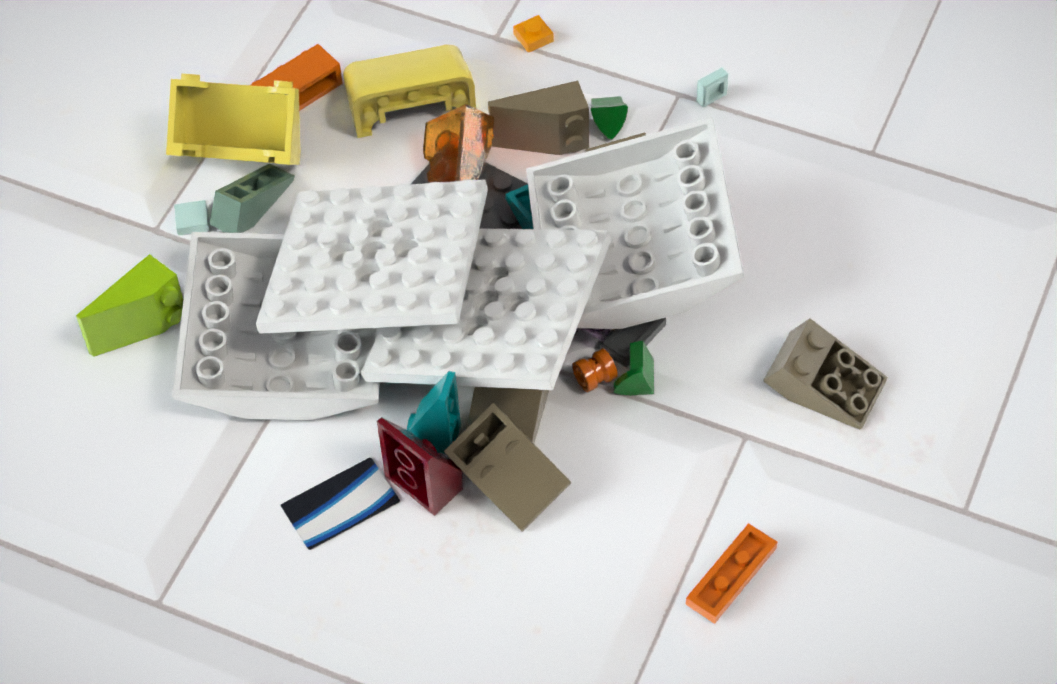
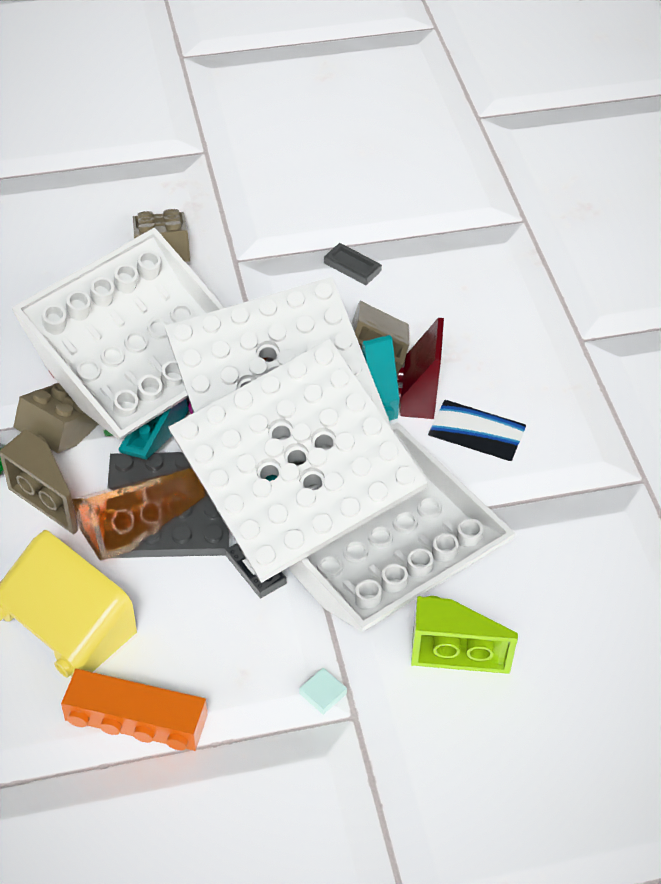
camera: 130 degrees left, 5 degrees down
light yellow windscreen [166,73,301,165] -> none
sand green slope [210,164,295,233] -> none
orange plate [686,523,778,624] -> none
none -> dark grey tile [324,243,382,286]

